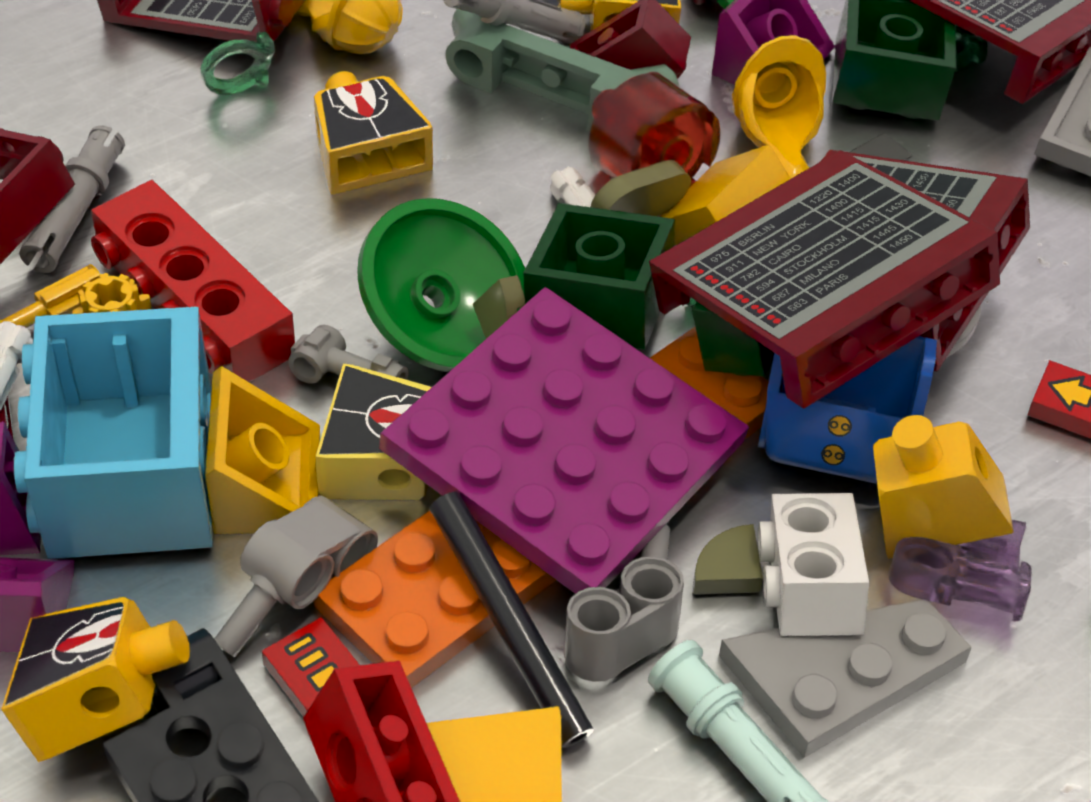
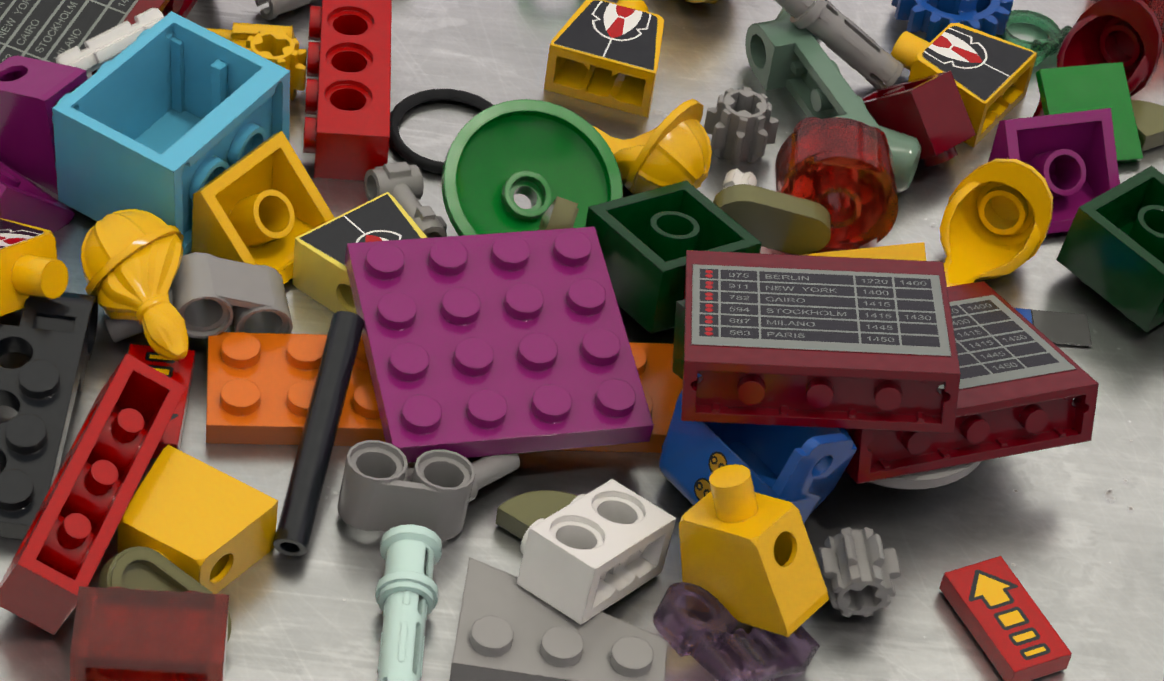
camera: 35 degrees right, 5 degrees down
none -> yellow piece [81,209,188,361]
none -> black tyre [389,89,493,174]
none -> yellow piece [593,98,712,195]
none -> light grey gear [704,87,779,165]
none -> light grey gear [818,527,901,617]

